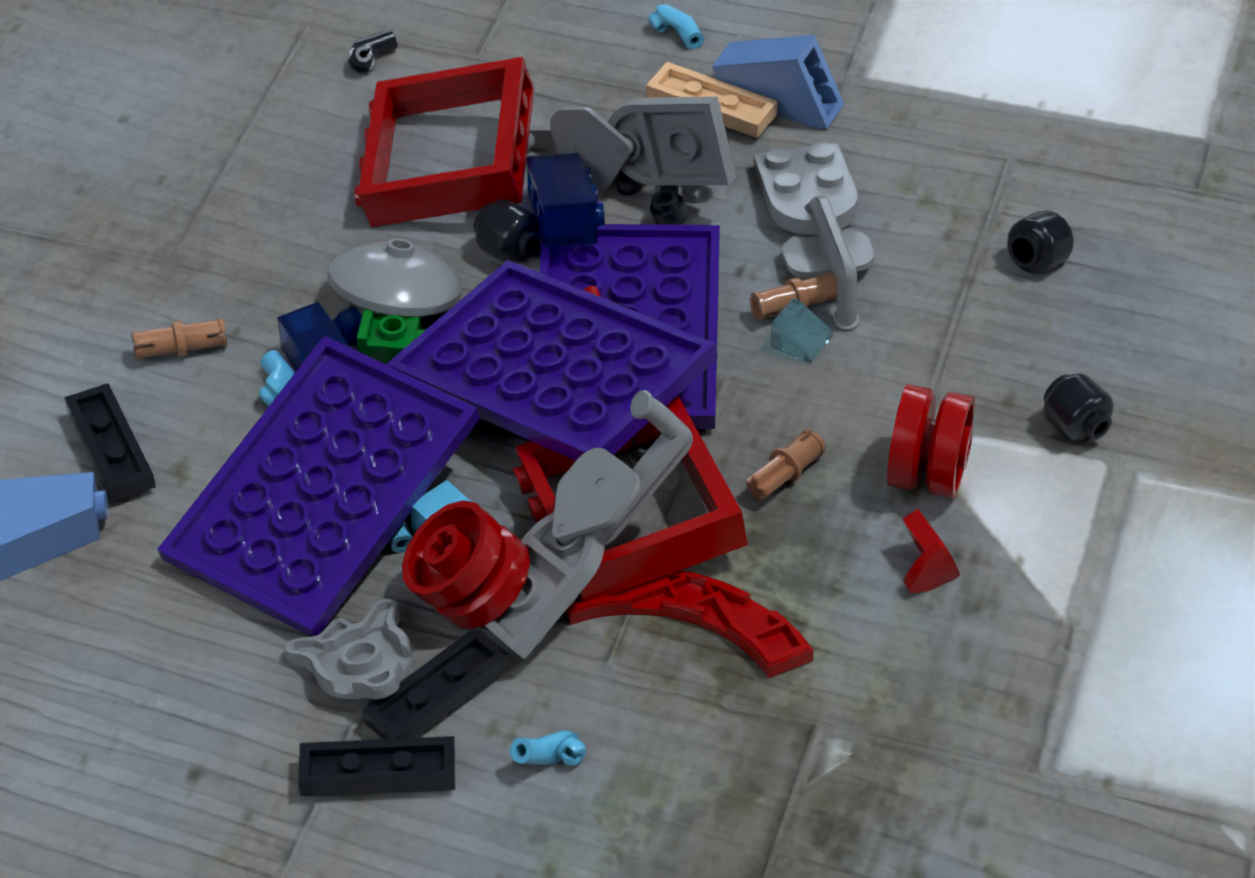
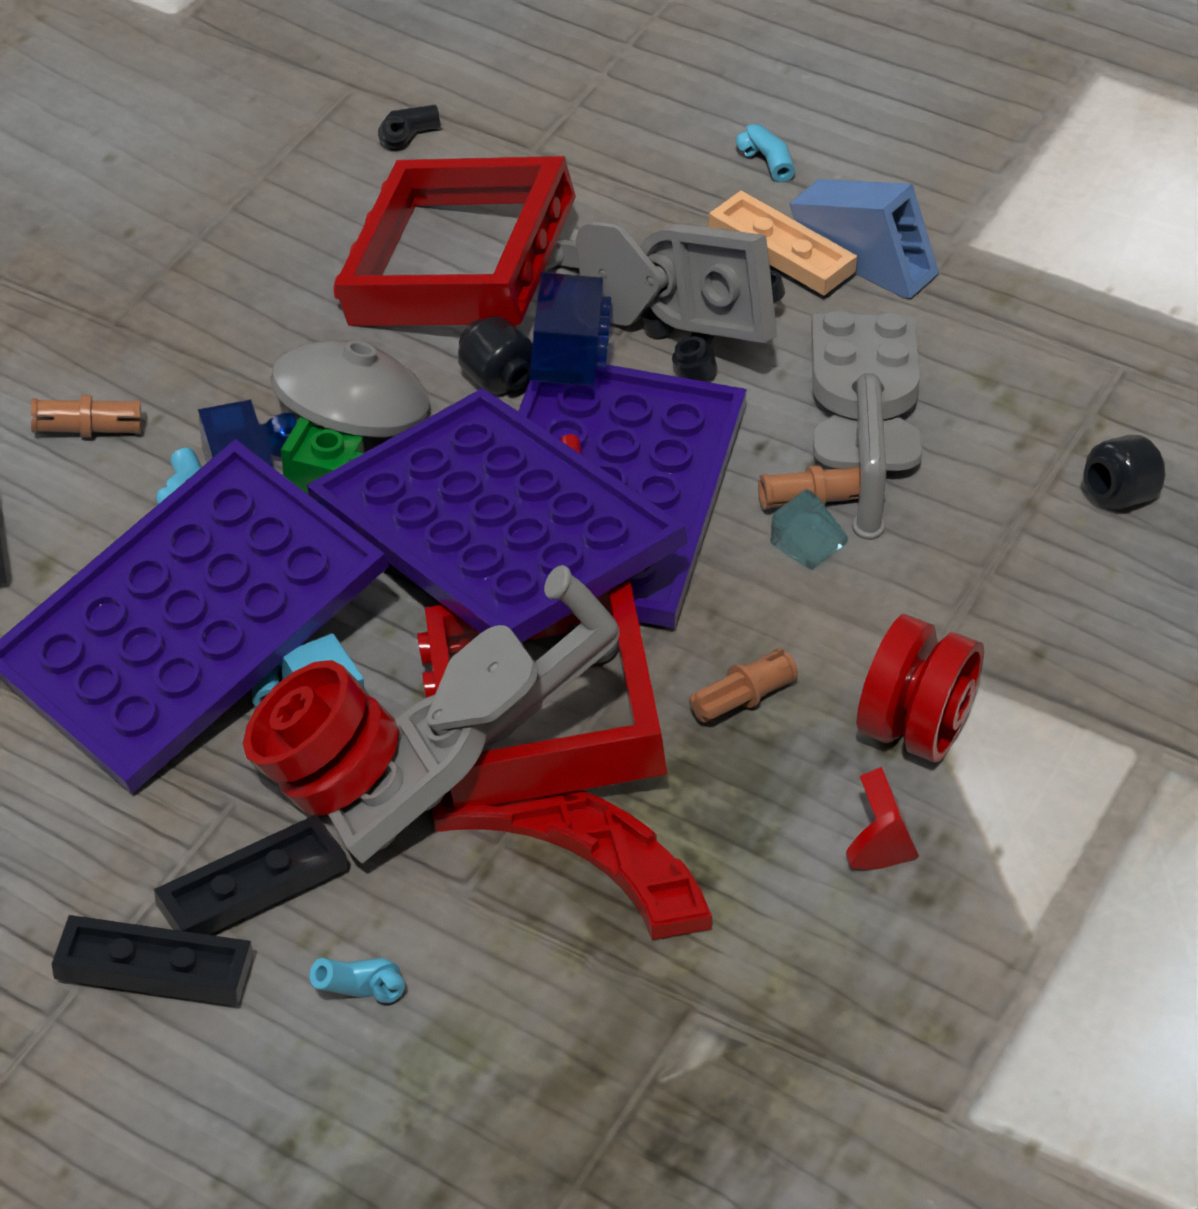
camera: 10 degrees right, 0 degrees up
light grey tile [284,598,414,699] -> none
black head [1043,373,1114,443] -> none

